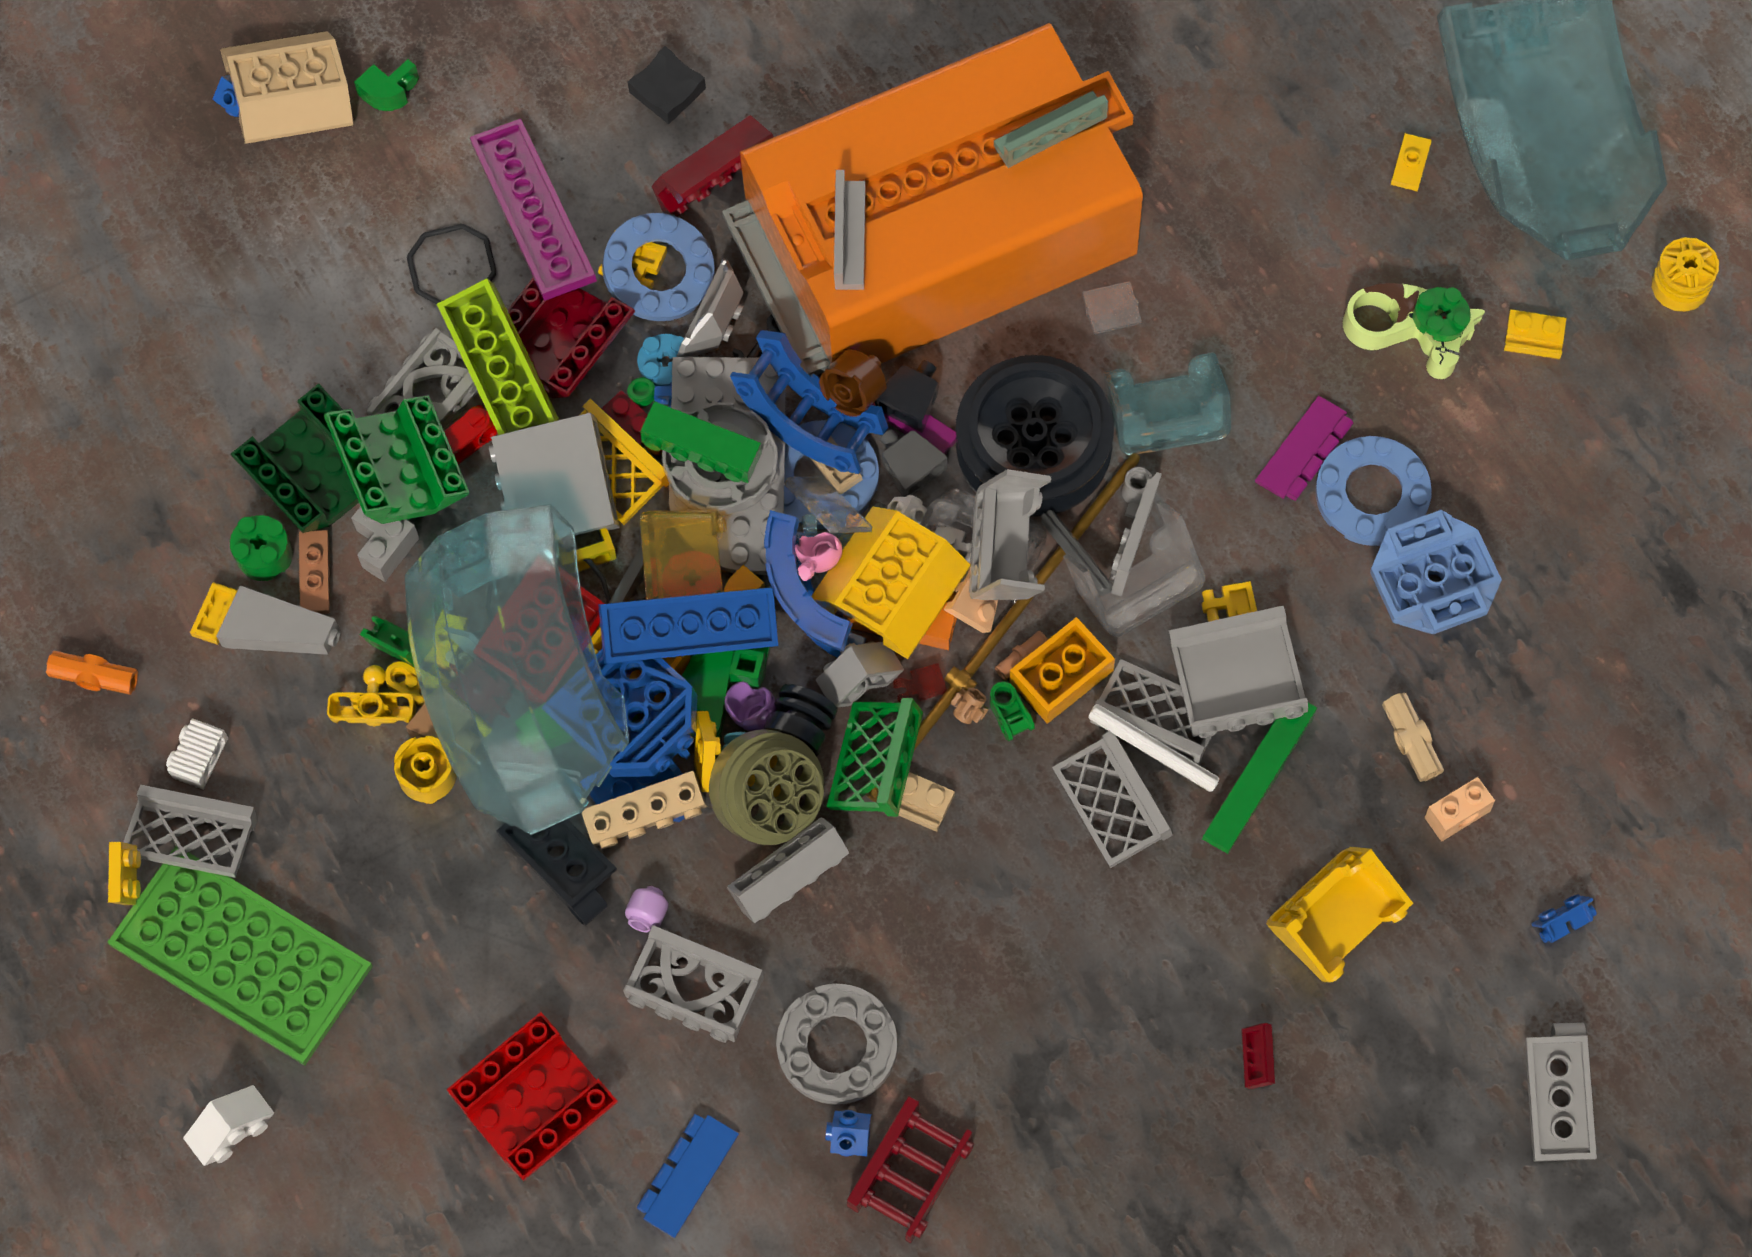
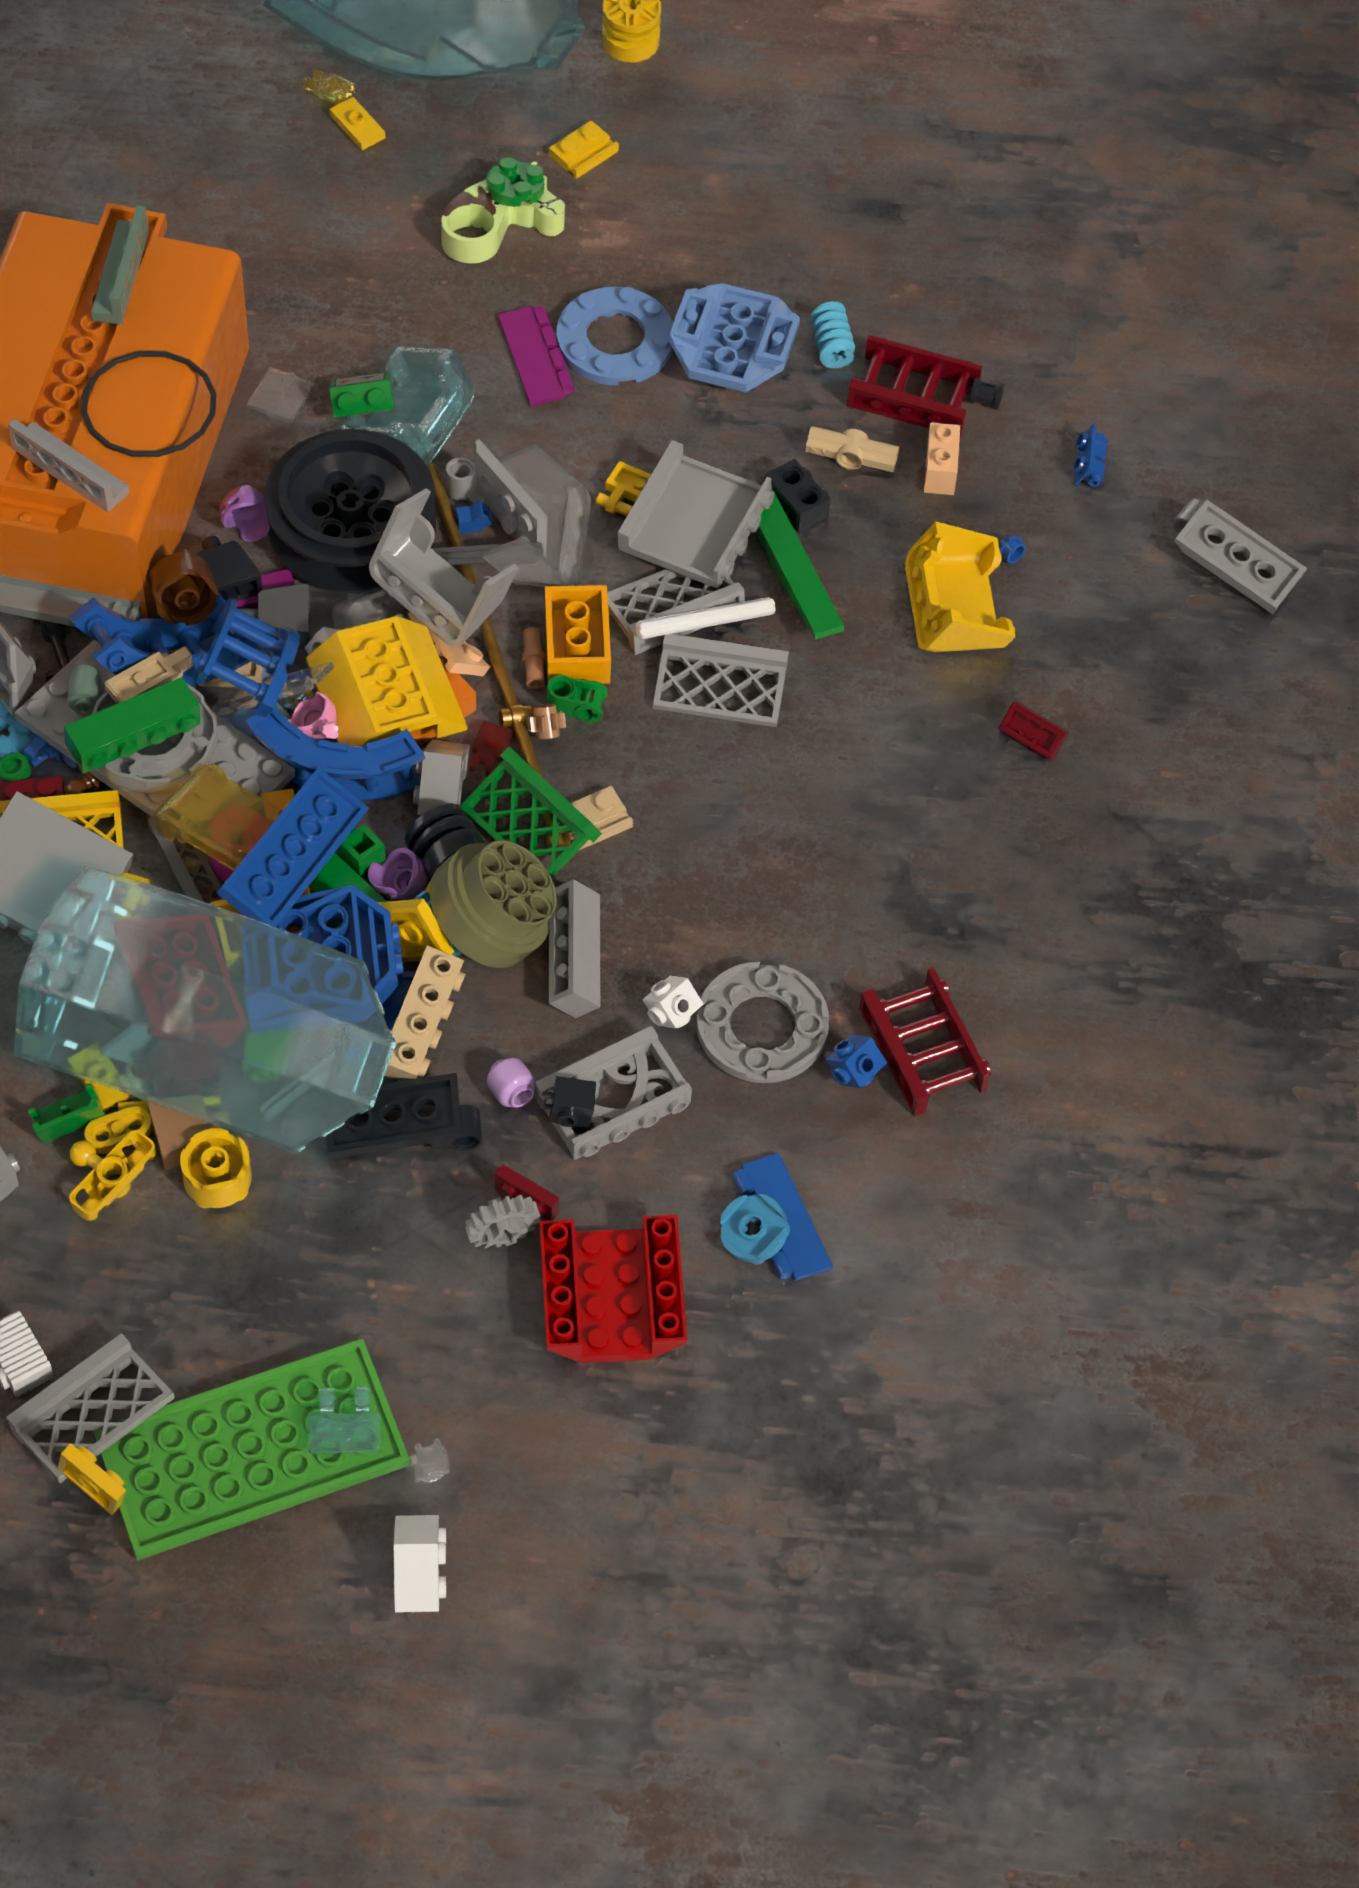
camera: 60 degrees left, 10 degrees down
none -> sand green brick [68,665,101,714]
none -> black piece [81,351,217,457]
none -> tan hinge [104,646,193,704]
none -> blue fence [195,597,300,718]
none -> medium lavender helmet [219,485,271,542]
none -> clear yellow plate [303,69,355,105]
none -> clear light blue plate [308,1387,381,1453]
none -> green brick [329,371,395,418]
none -> clear plate [410,1438,449,1483]
none -> blue piece [456,500,493,534]
none -> light grey gear [465,1195,541,1249]
none -> dark red plate [495,1164,559,1221]
none -> black brick [544,1076,596,1128]
none -> white brick [643,976,703,1029]
none -> dark azure plate [720,1194,790,1265]
none -> black brick [765,459,831,533]
none -> medium azure piece [810,301,855,369]
none -> dark red fence [846,335,983,437]
none -> black bush [969,377,1005,410]
none -> blue plate [999,535,1026,564]

